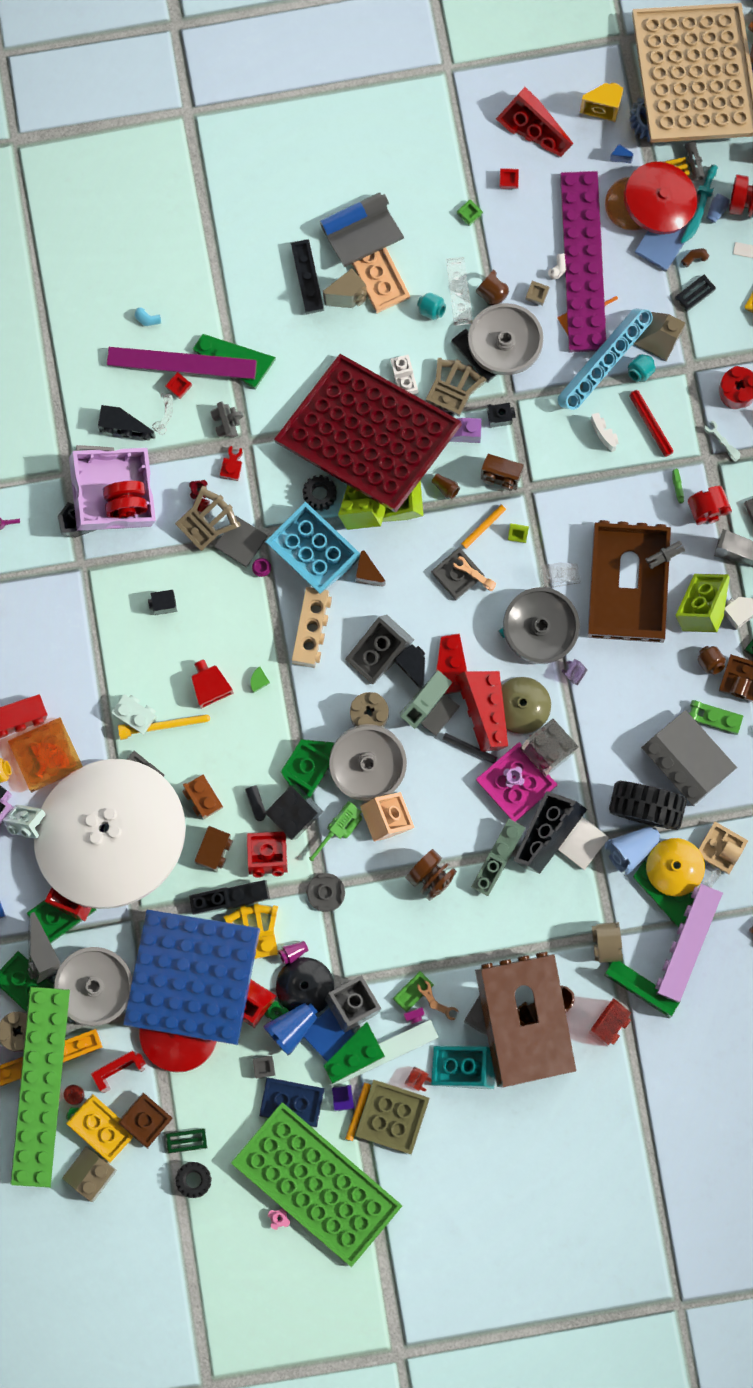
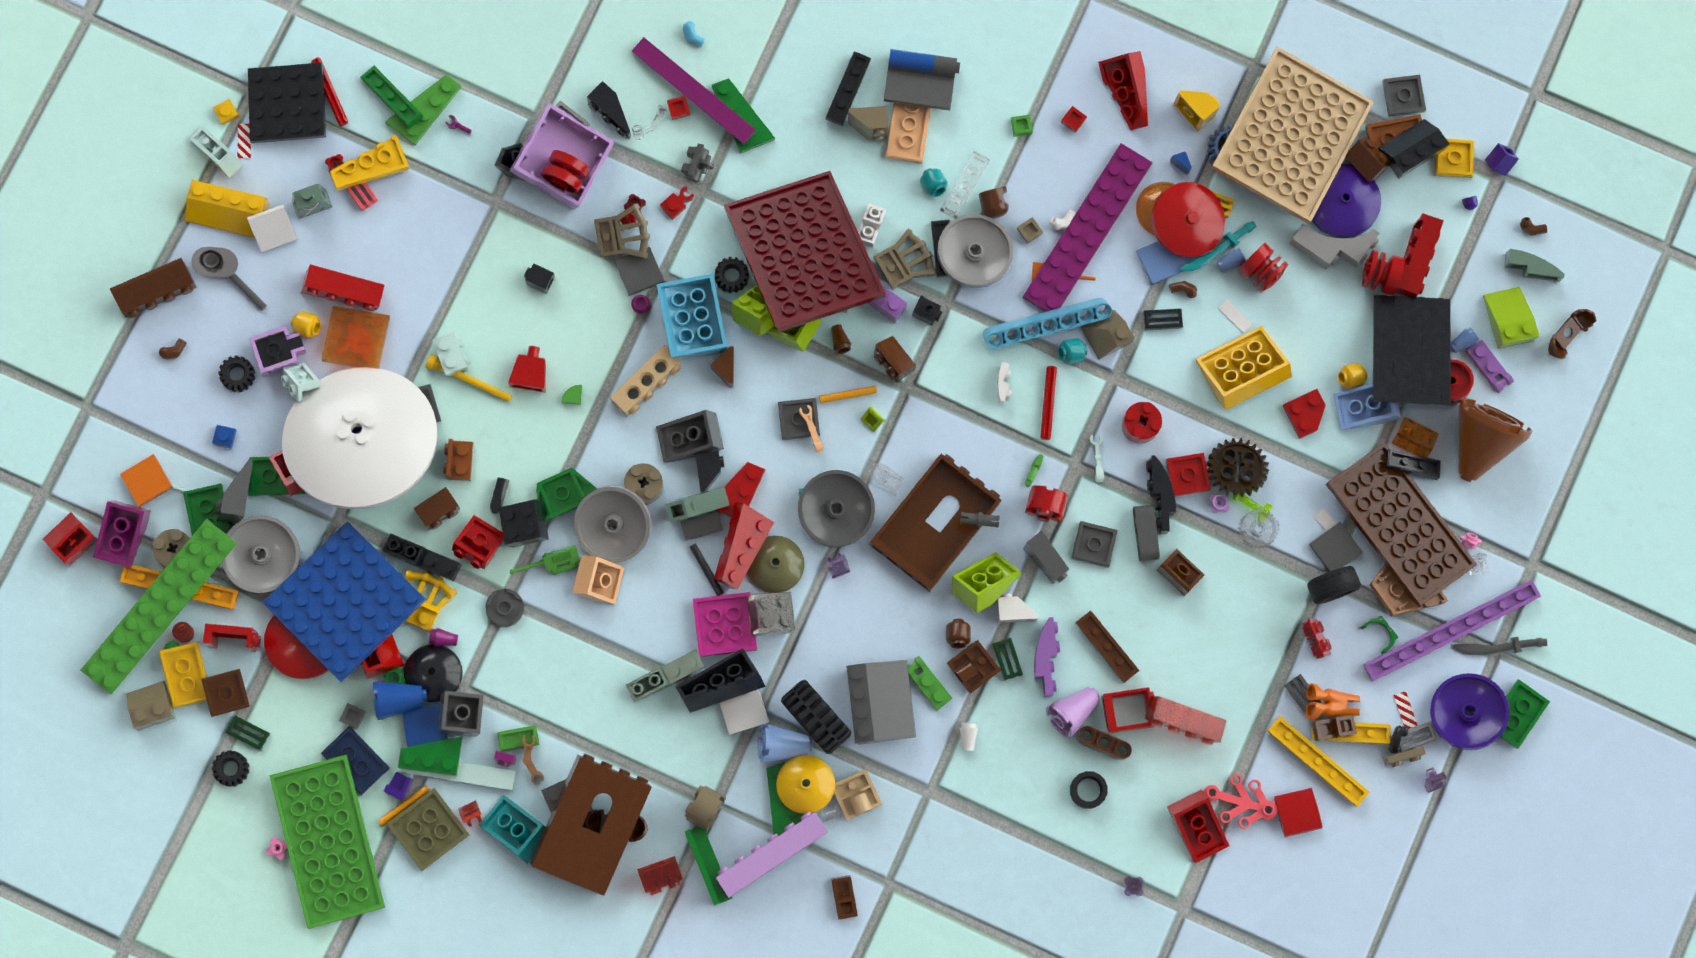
camera: 20 degrees right, 0 degrees up
reddish brown wheel [405,849,457,901] -> none
lavender plate [503,767,525,788] -> none
dark grey pin [685,142,705,181] -> none

